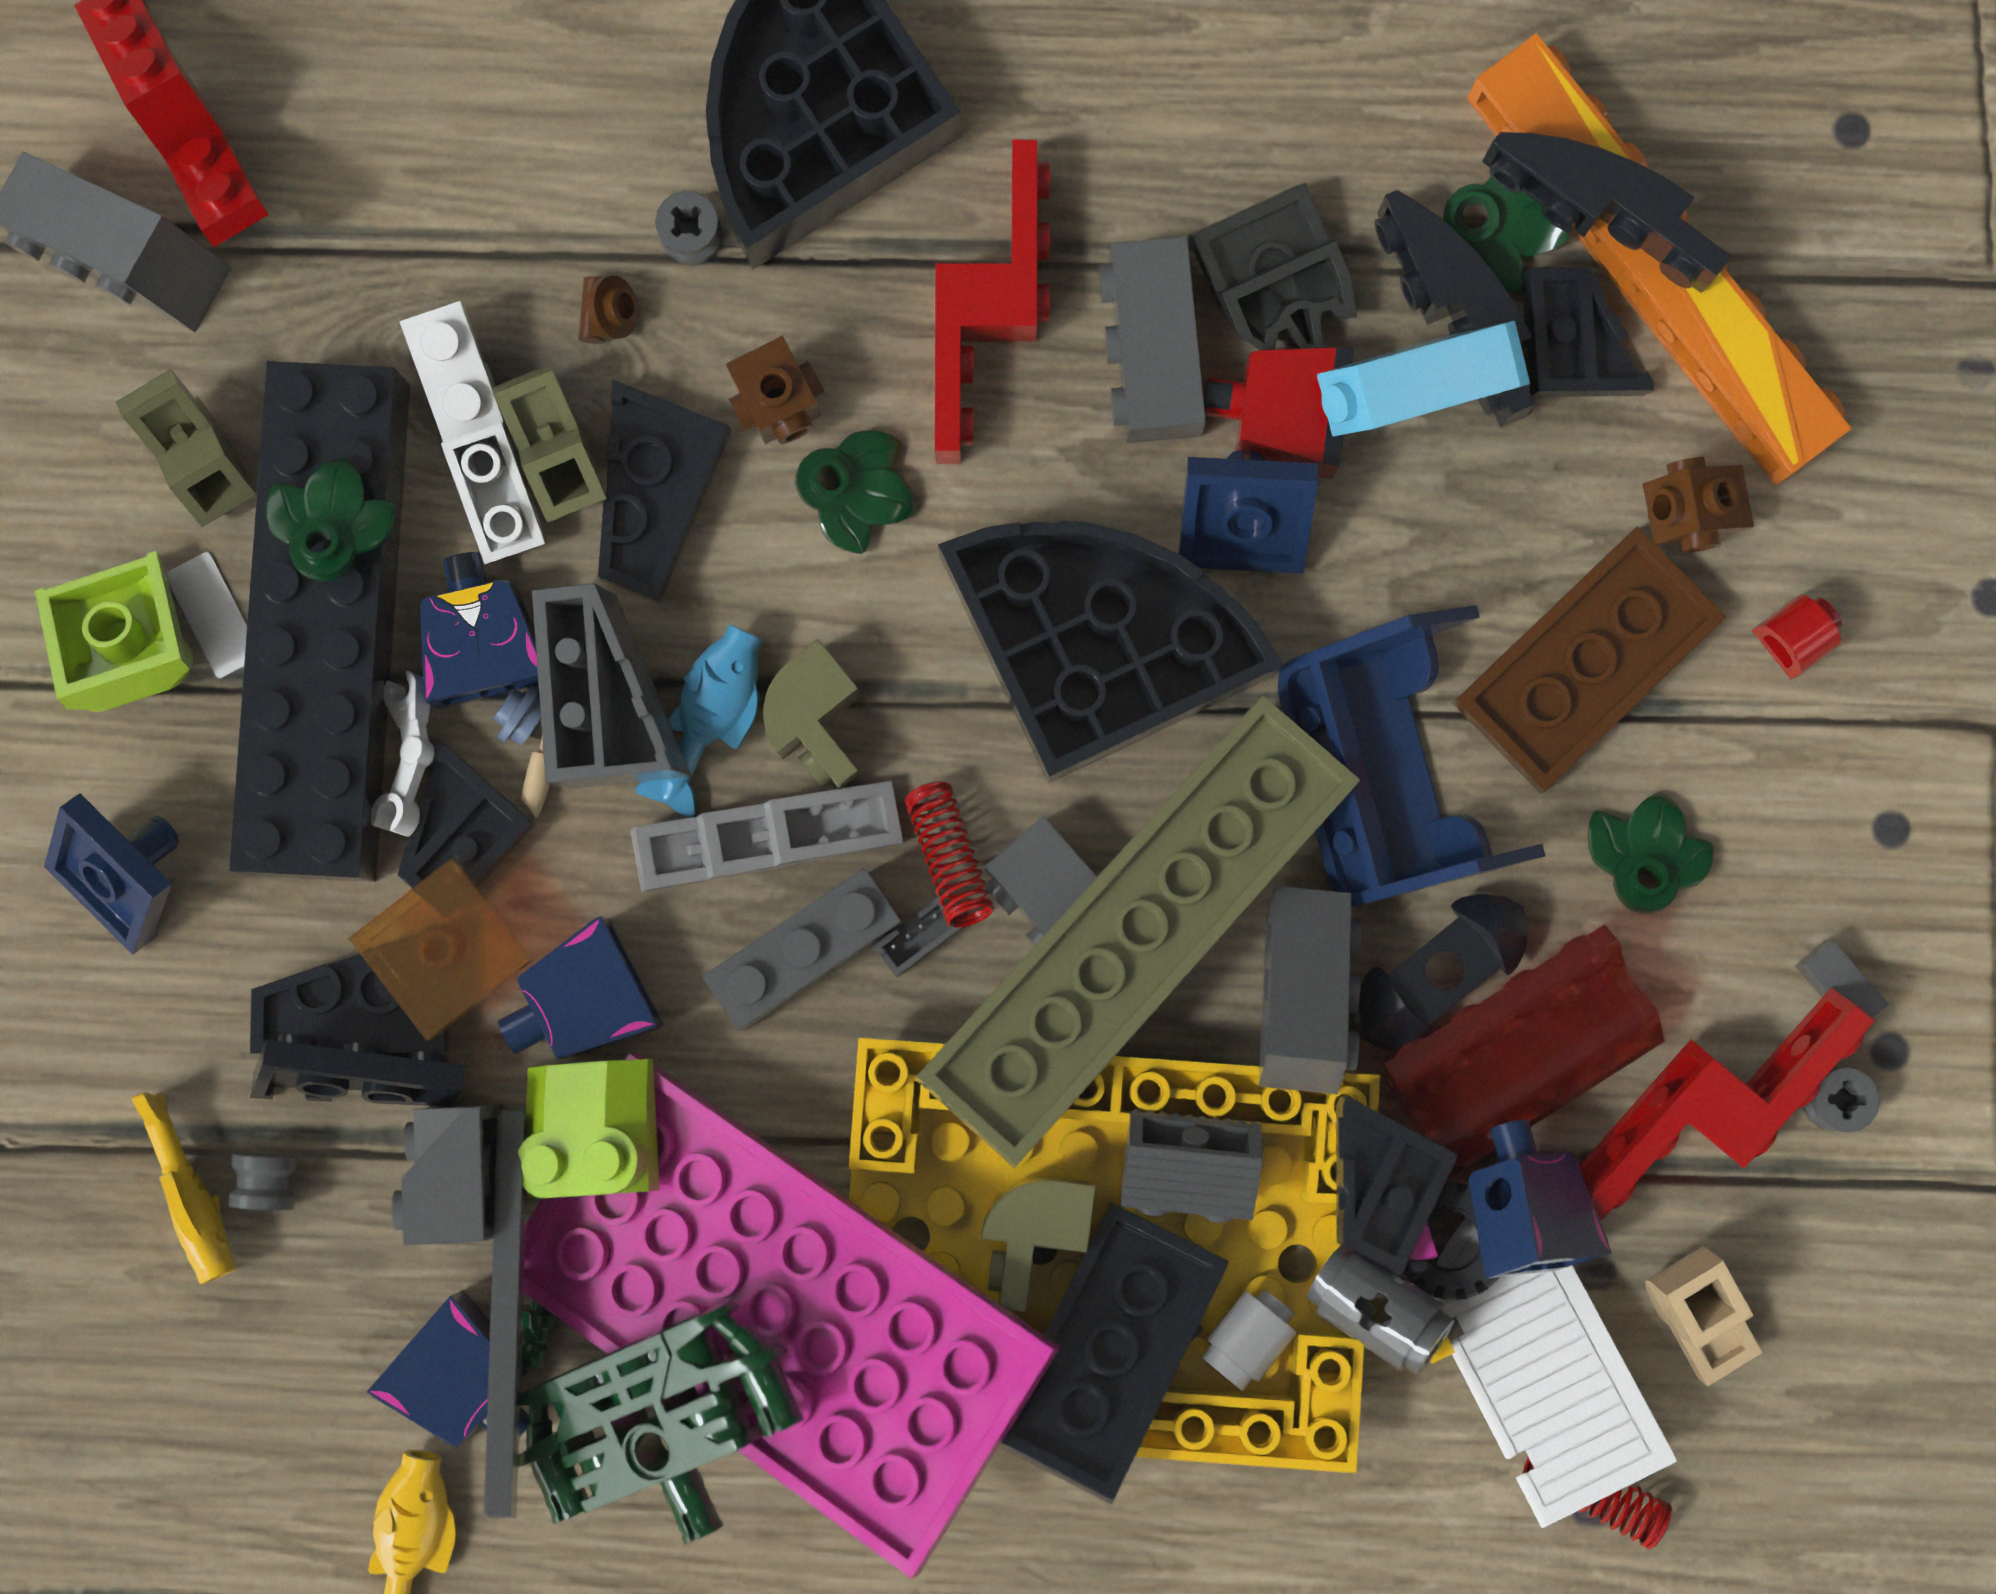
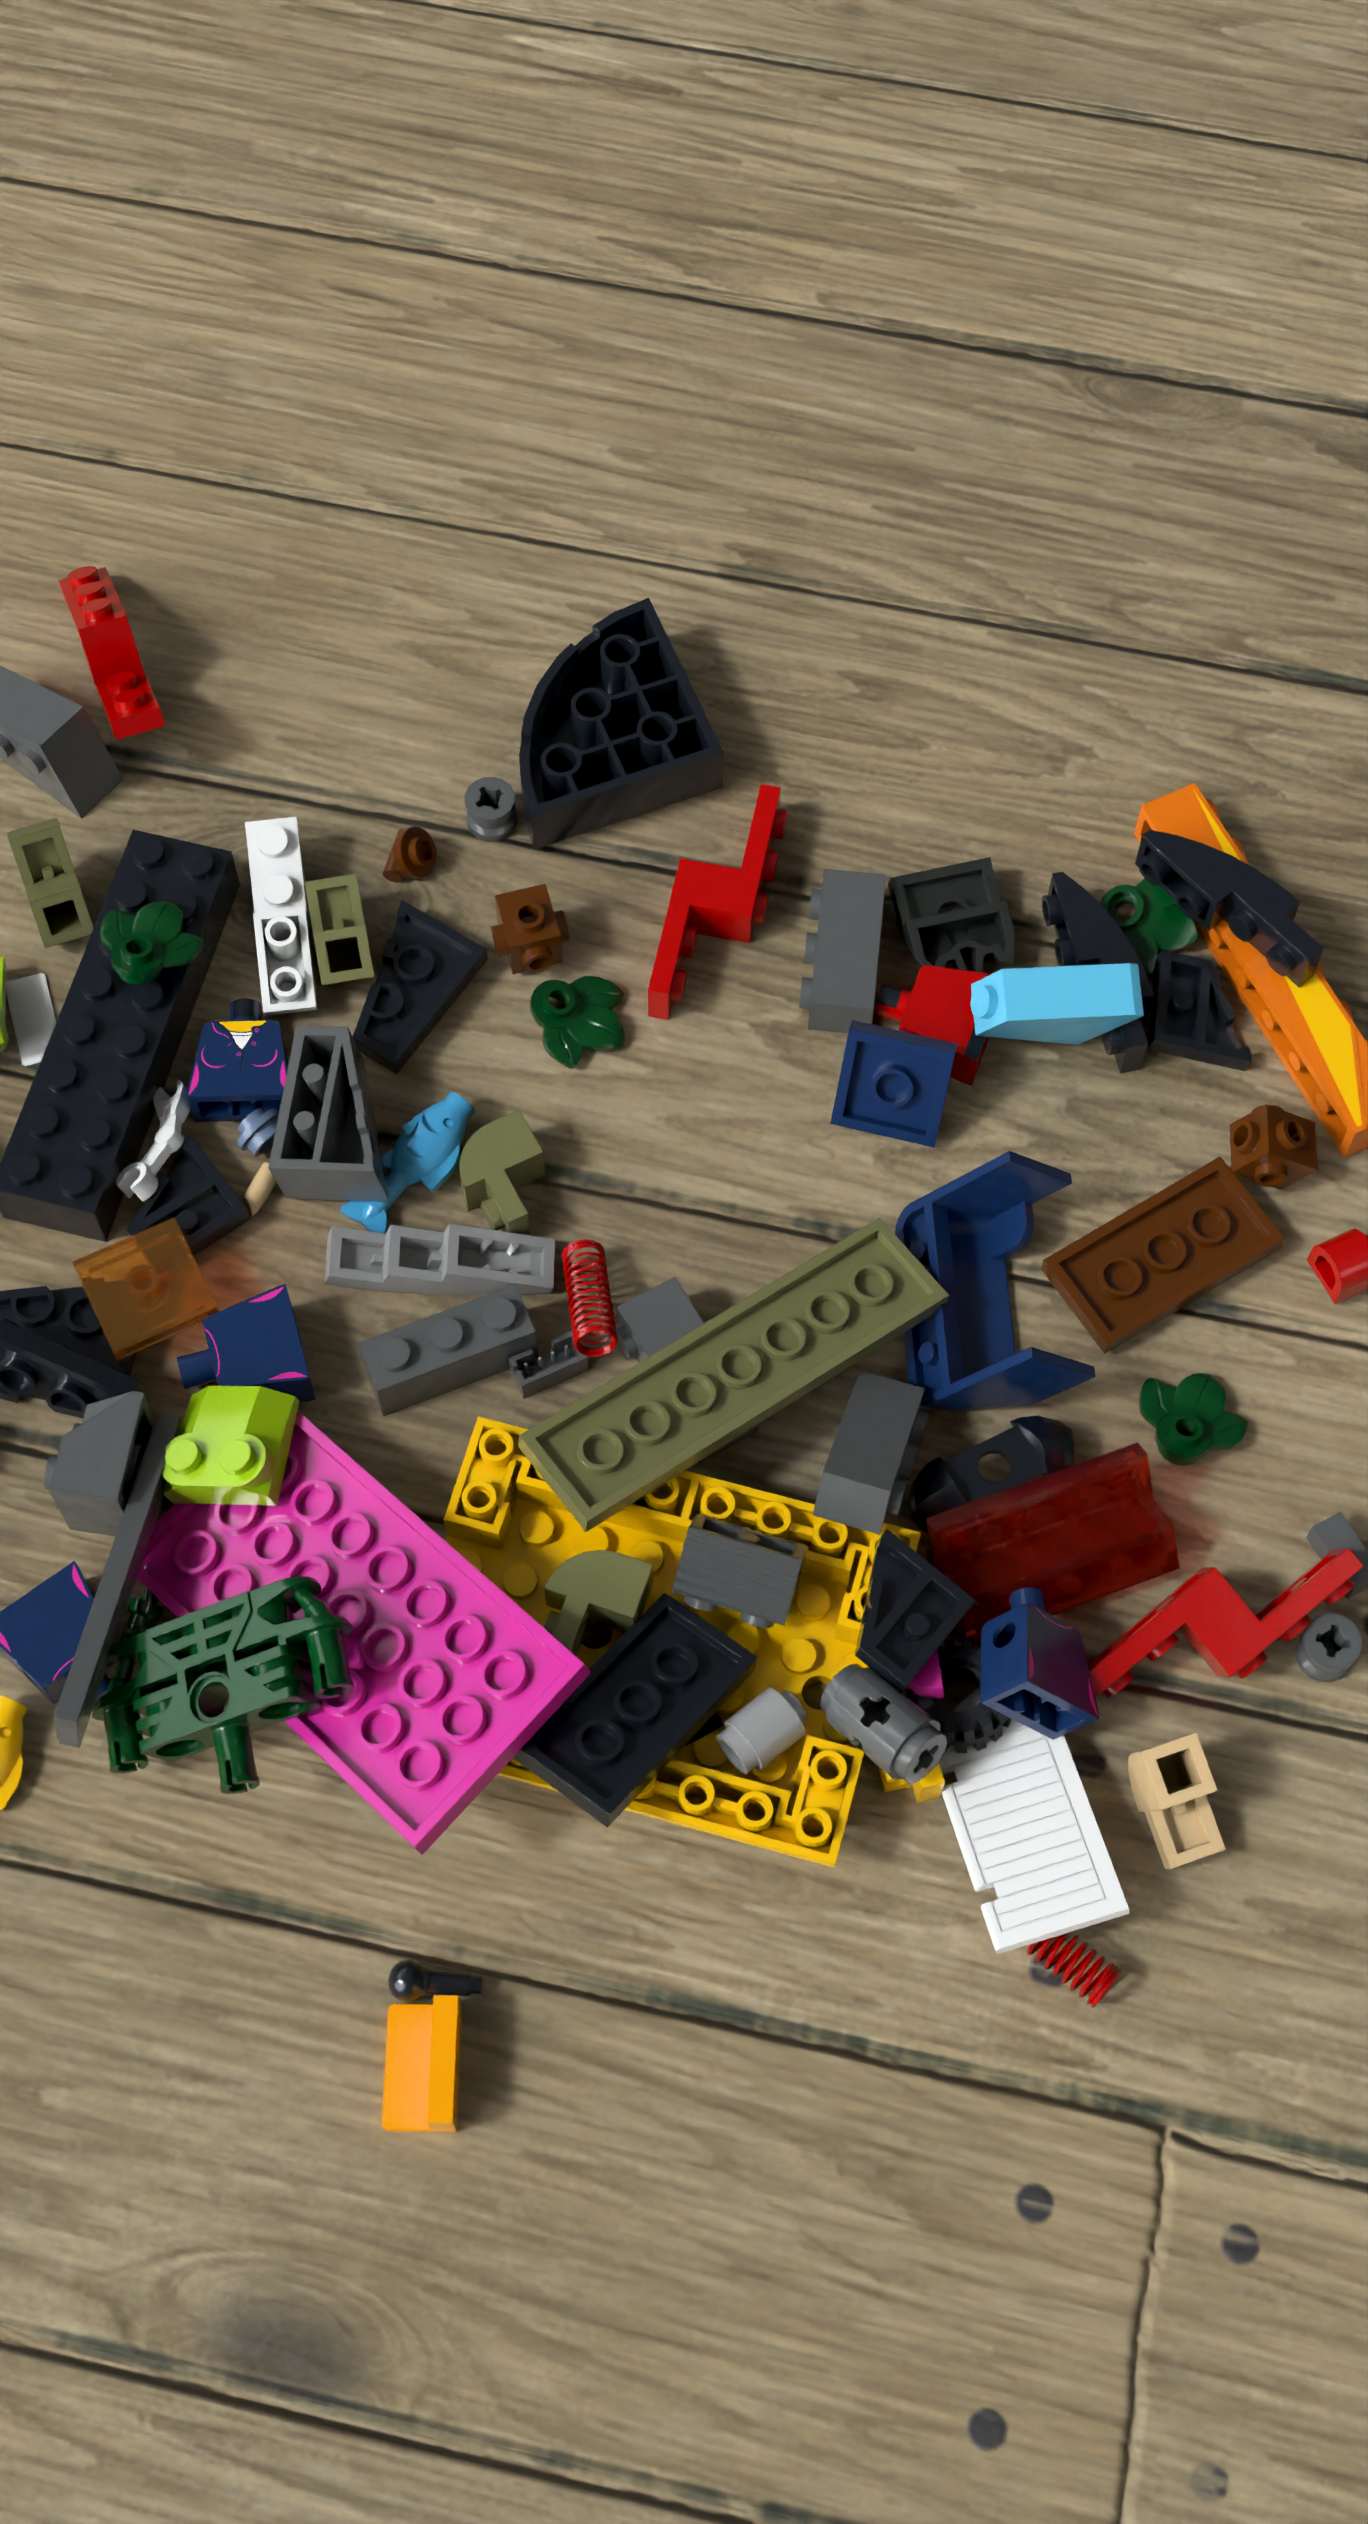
camera: 10 degrees right, 20 degrees down
black brick [938,521,1284,784] -> none

